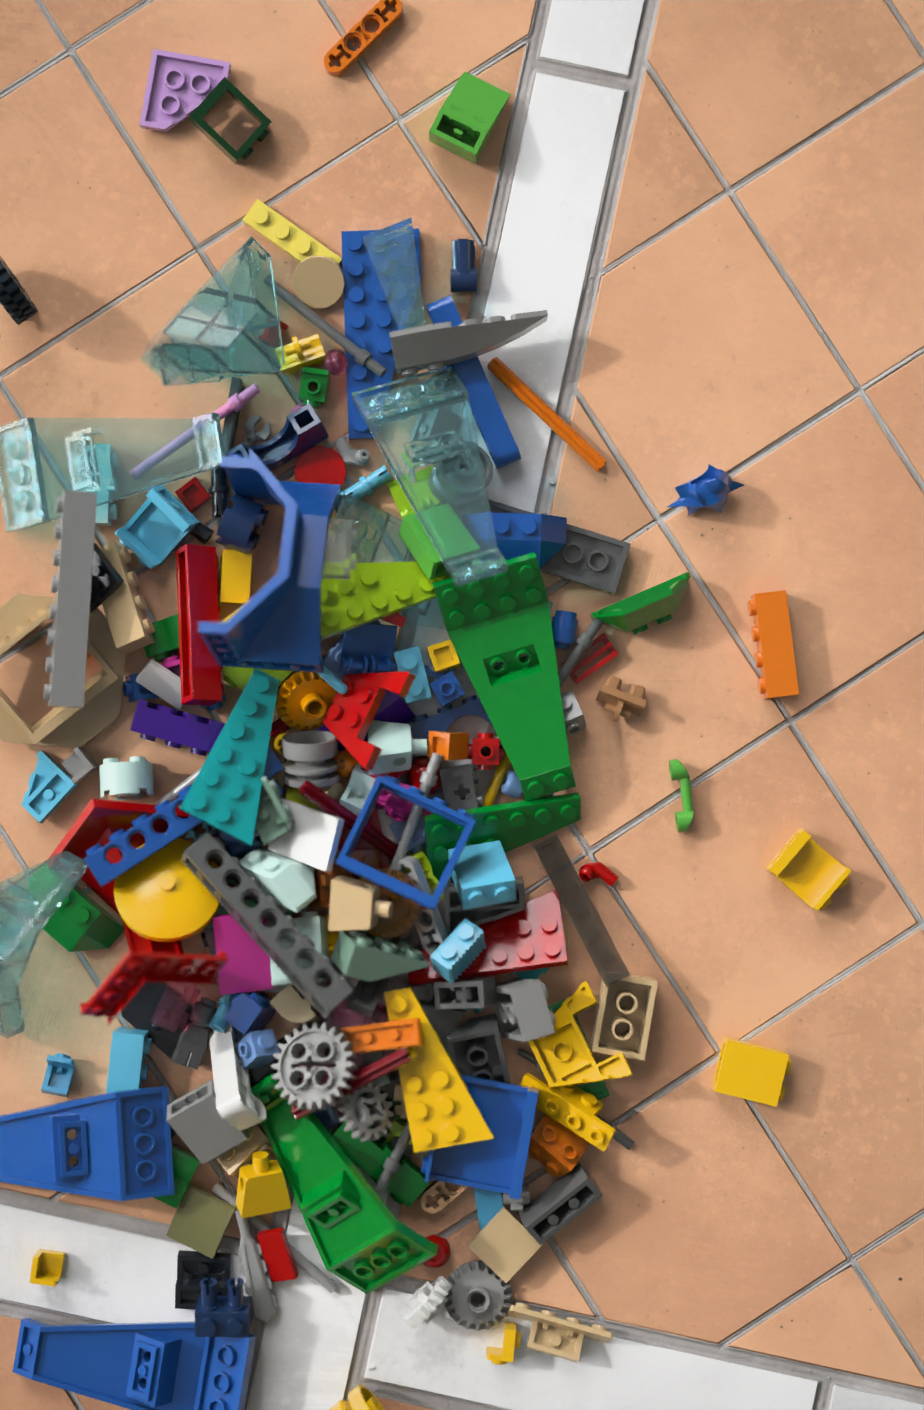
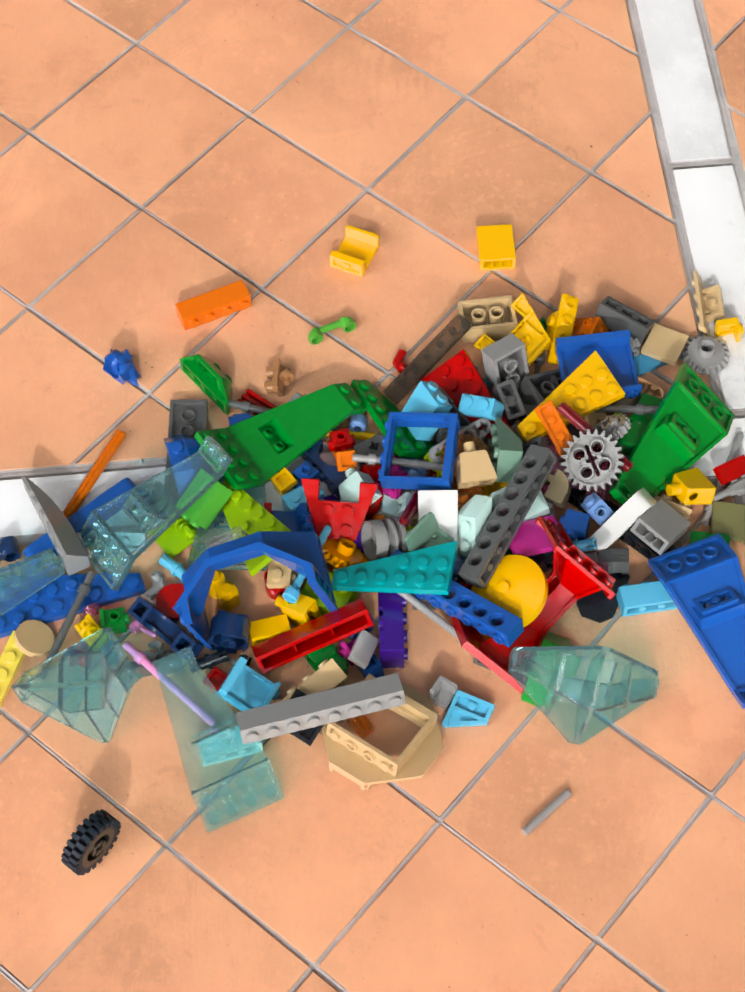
camera: 105 degrees left, 30 degrees down
dark azure bracket [41,1053,76,1098] -> none
light aqua brick [99,756,154,800] -> none
white gear [403,1276,451,1329] -> none

